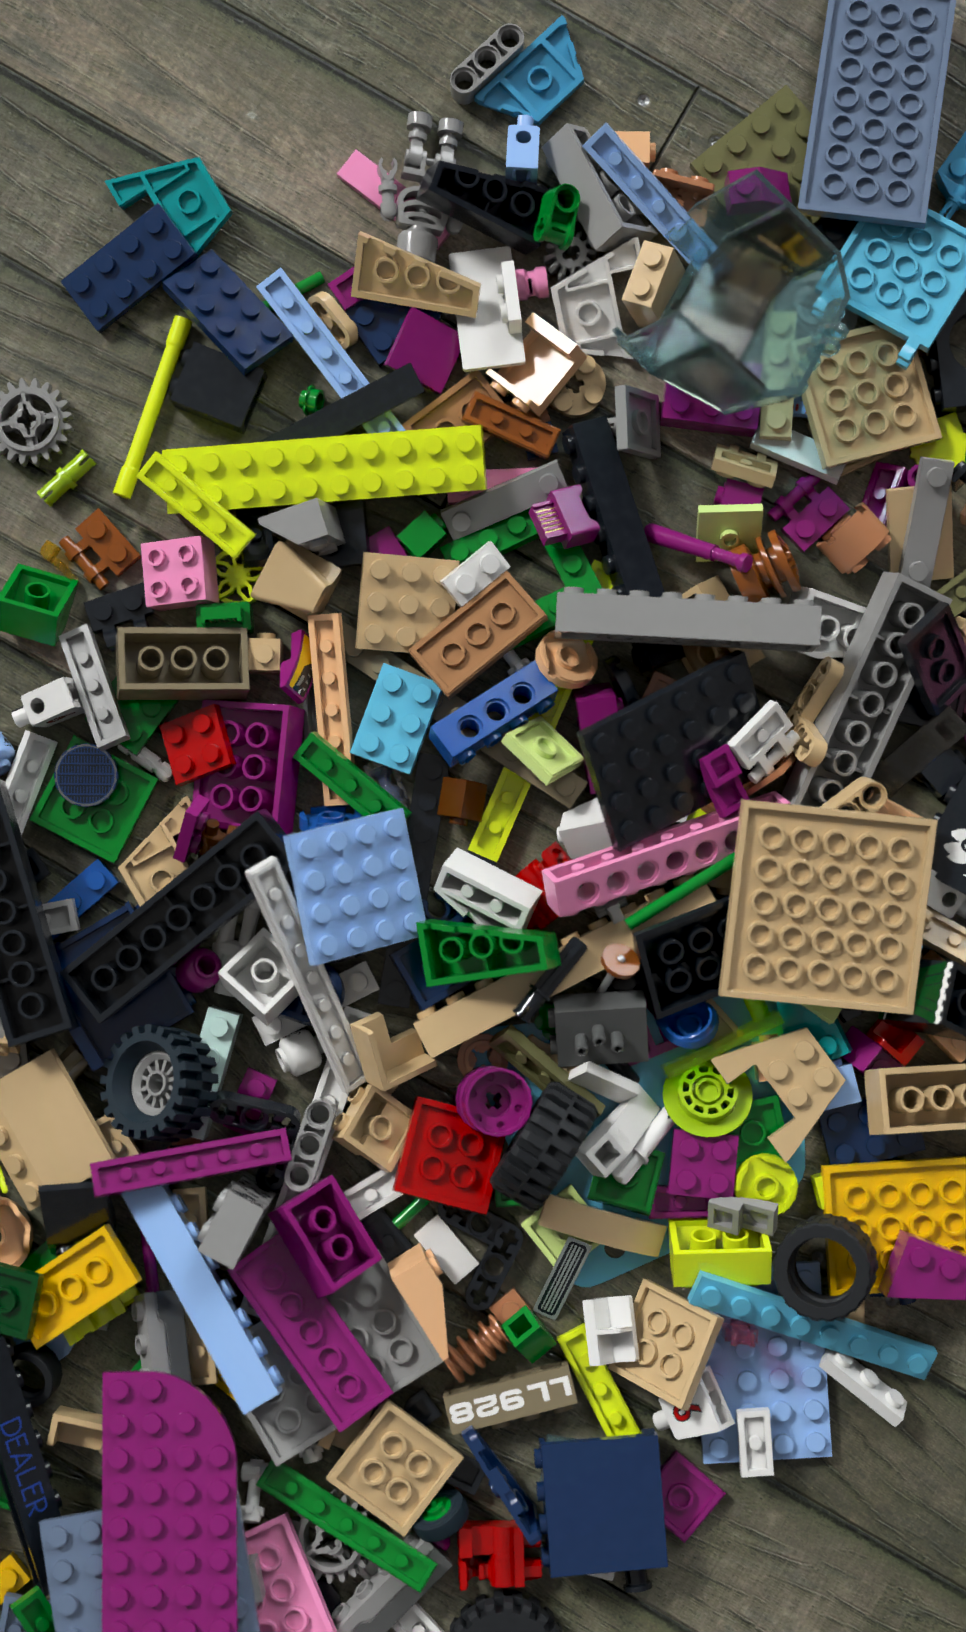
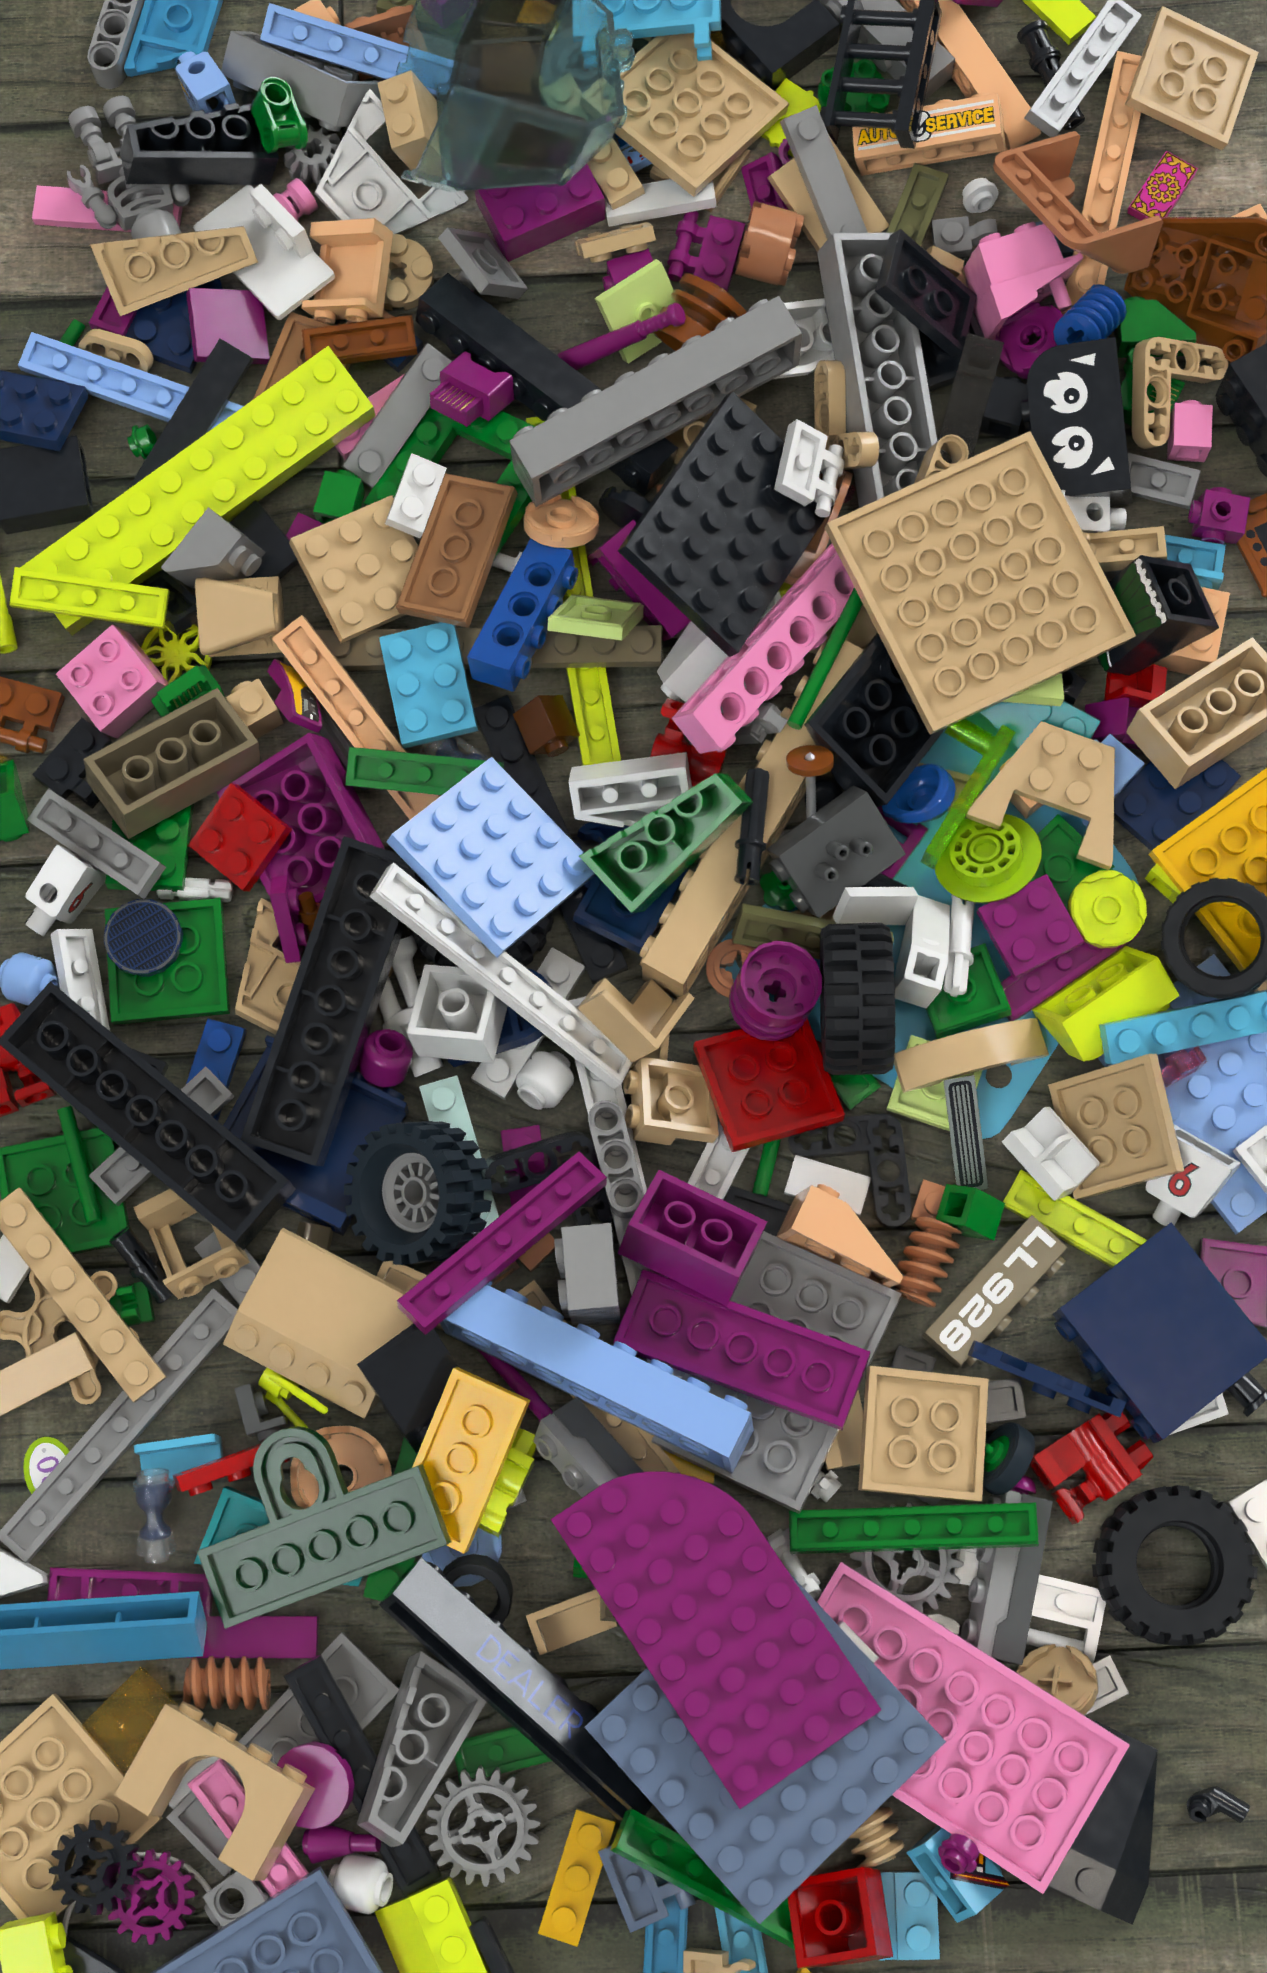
camera: 30 degrees left, 10 degrees down
magenta slope [699,744,750,818] -> none
light grey slope [707,1197,779,1236] -> none

